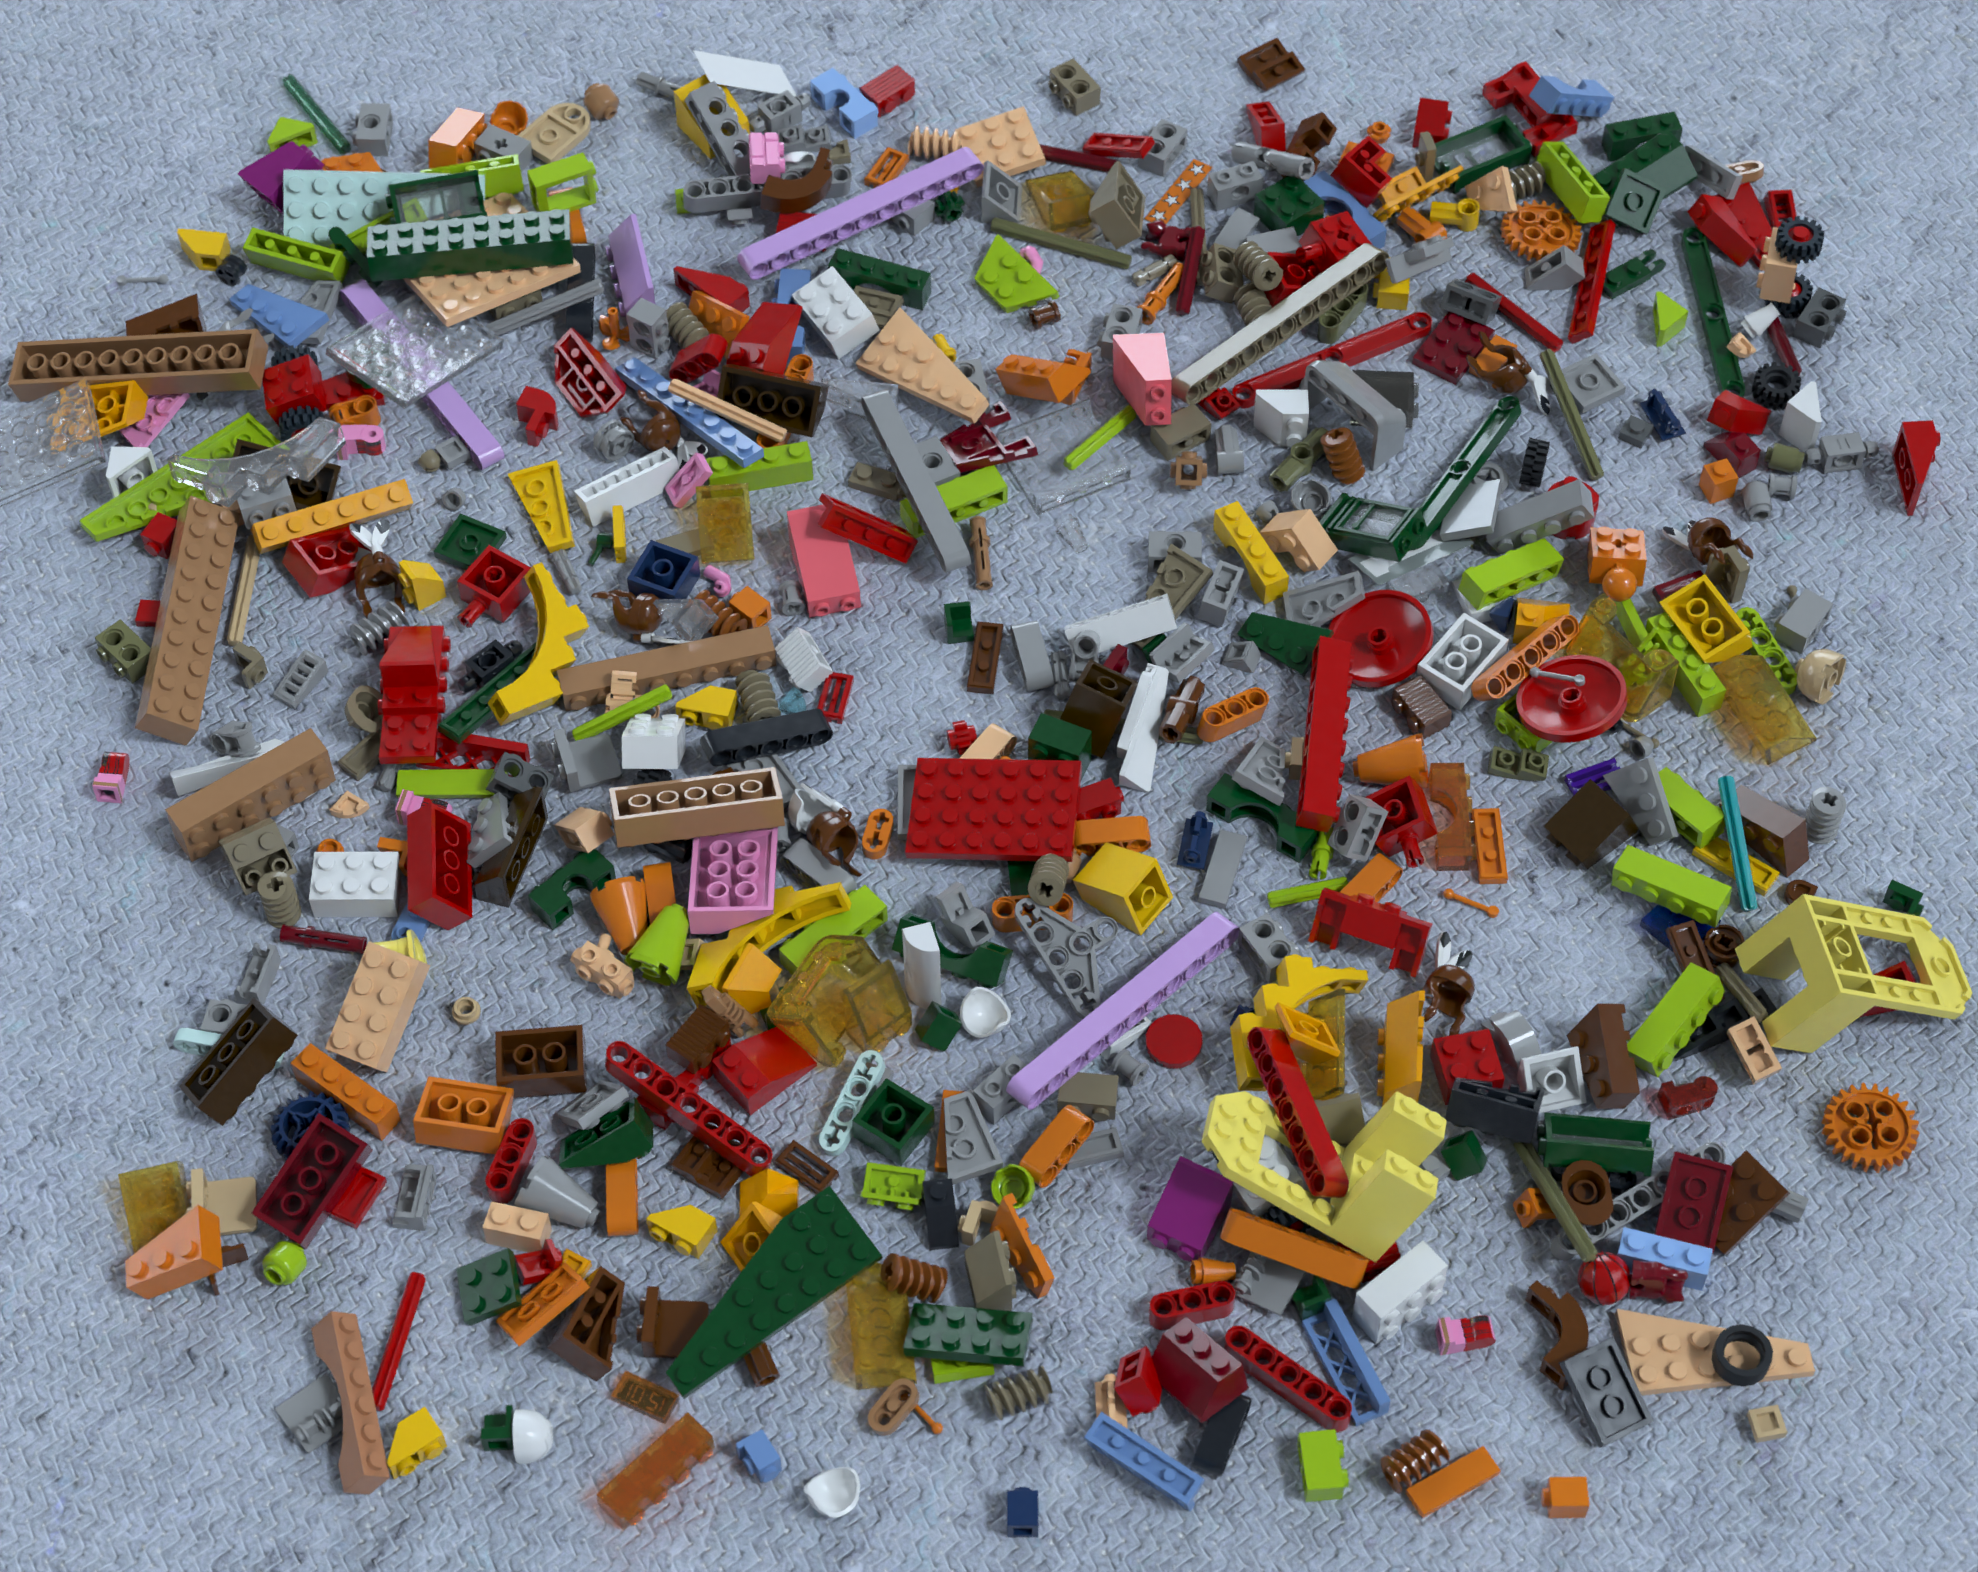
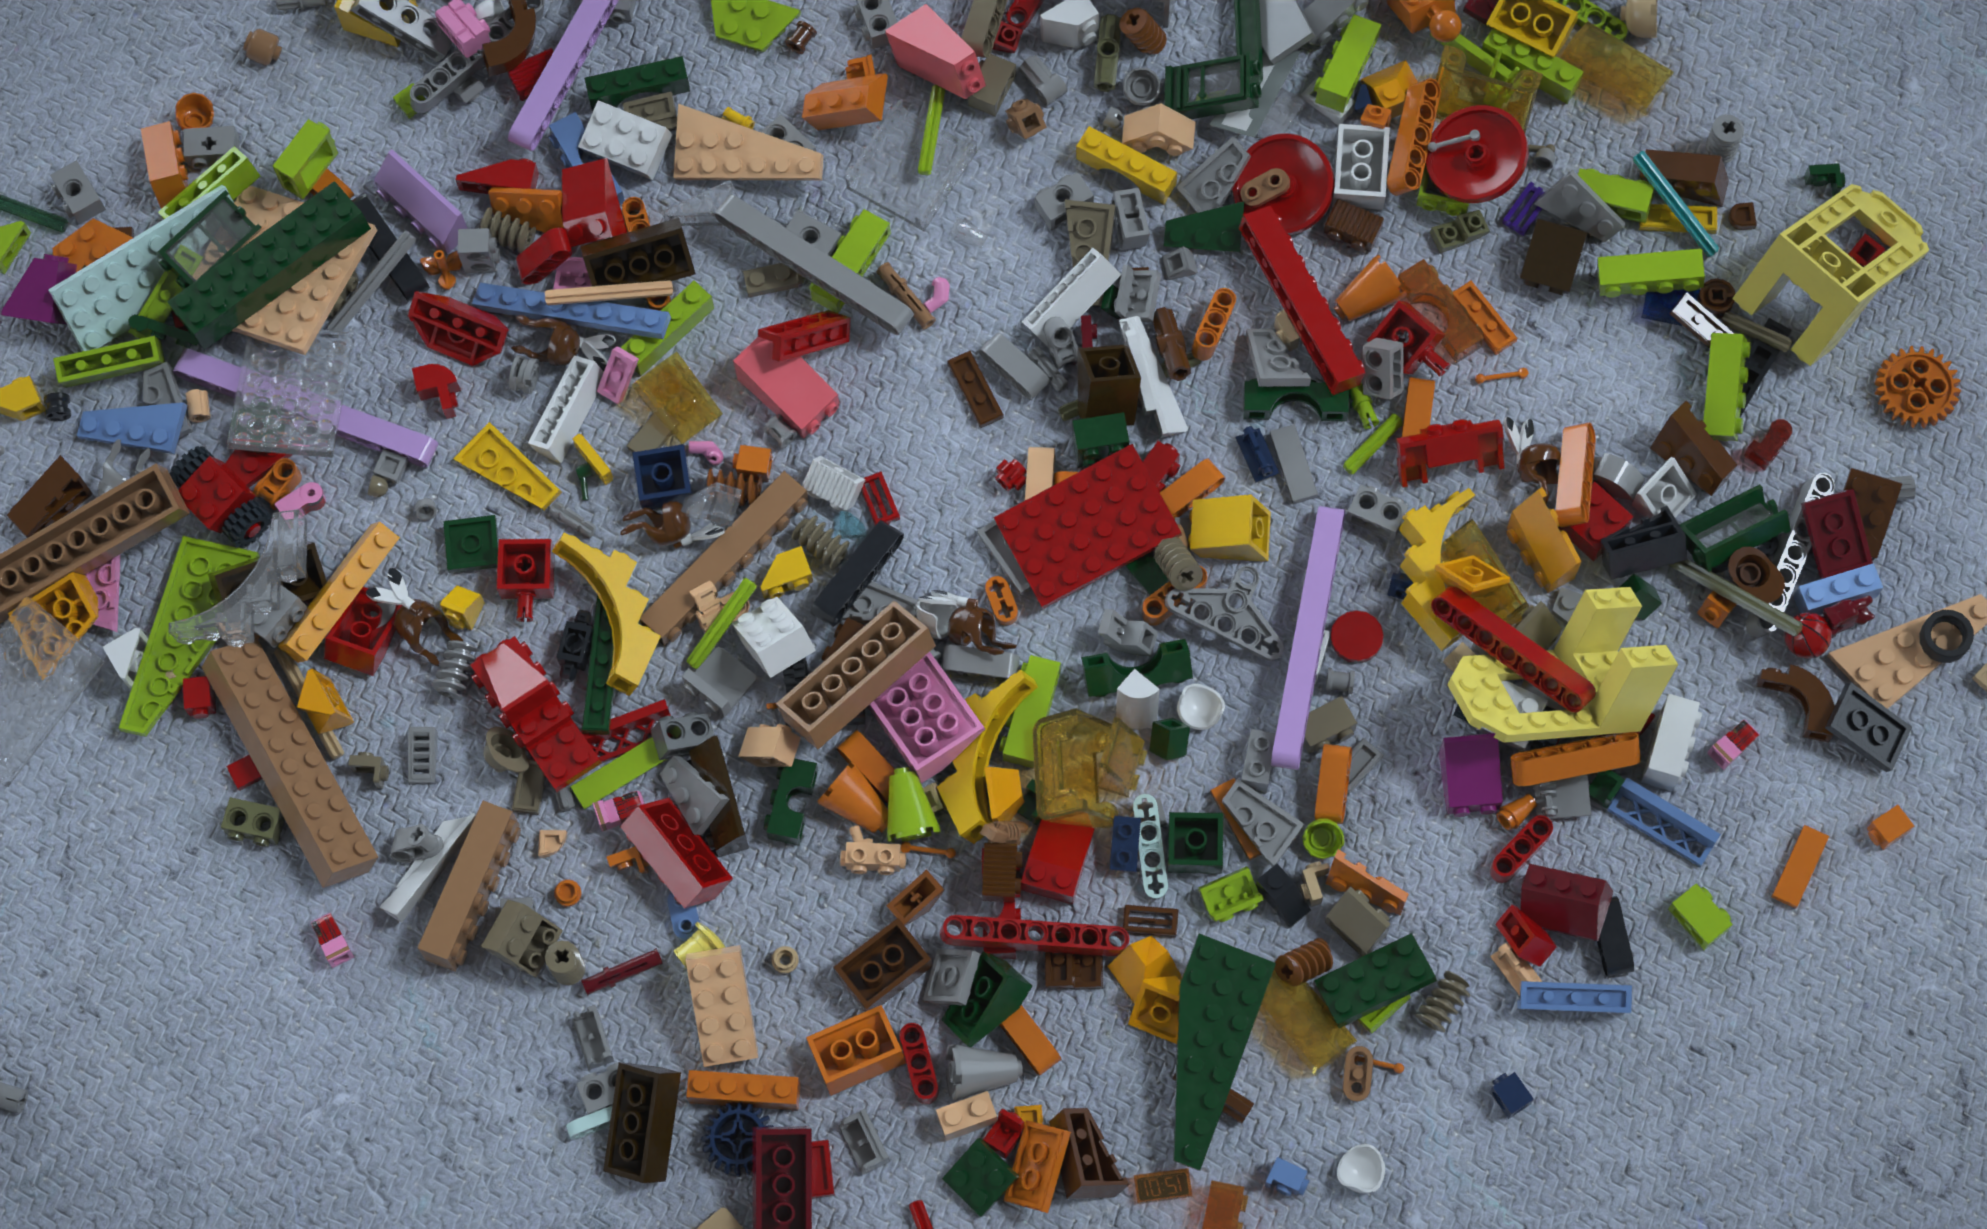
camera: 30 degrees left, 15 degrees up
white brick [309,852,403,917] -> none
tan plate [517,103,591,164] -> none
reddish brown bracket [636,1286,709,1358] -> none
yellow slope [646,1205,718,1259] -> none
dark red wing [940,401,1038,472] -> none
dark green panel [944,601,974,644] -> none
red beam [1224,1325,1352,1433] -> none
dark orange piece [1380,1429,1450,1494] -> none
light nougat brick [1726,1016,1782,1085] -> none
none -> light nougat piece [186,389,211,423]
none -> light orange slope [297,668,354,734]
none -> dark orange slope [886,869,945,926]
none -> orange hinge [901,841,956,858]
none -> bright pink arm [923,277,950,313]
none -> dark blue hinge [1110,816,1141,872]
none -> medium nougat plate [1241,168,1290,208]
none -> orange bracket [1360,104,1392,129]
none -> beam [1555,422,1596,528]

